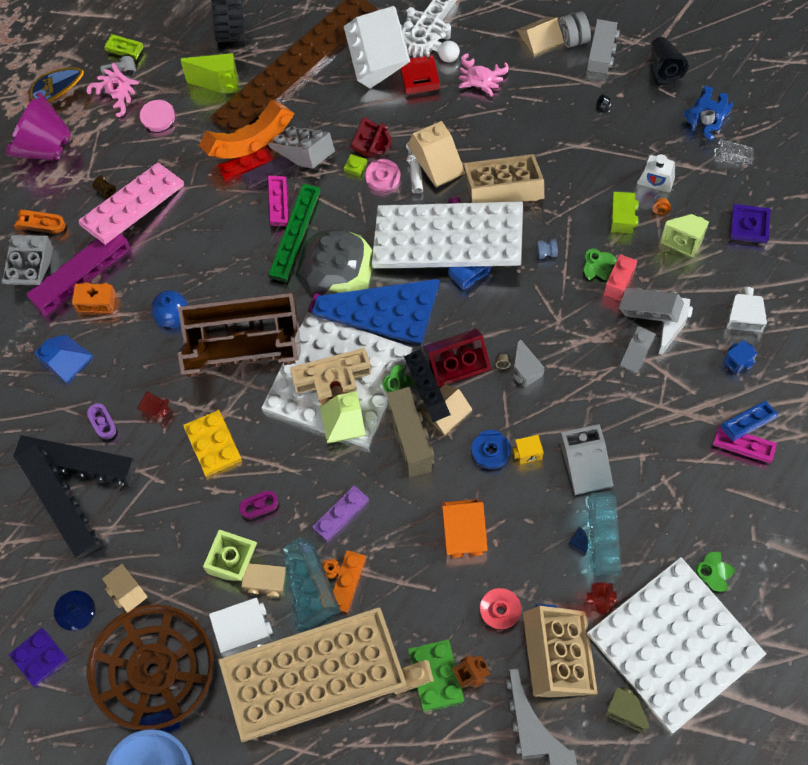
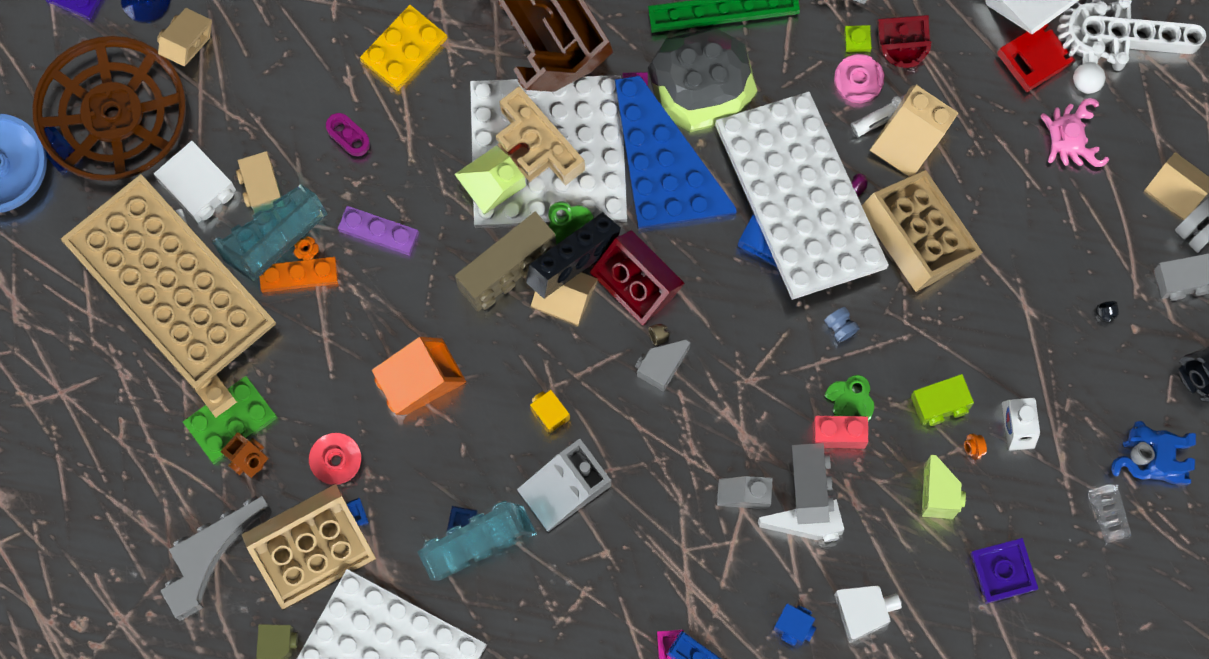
camera: 65 degrees right, 10 degrees up
yellowish green slope [203,530,257,581] -> none
blue plate [471,430,511,469] -> none
clear red brick [587,582,617,614] -> none

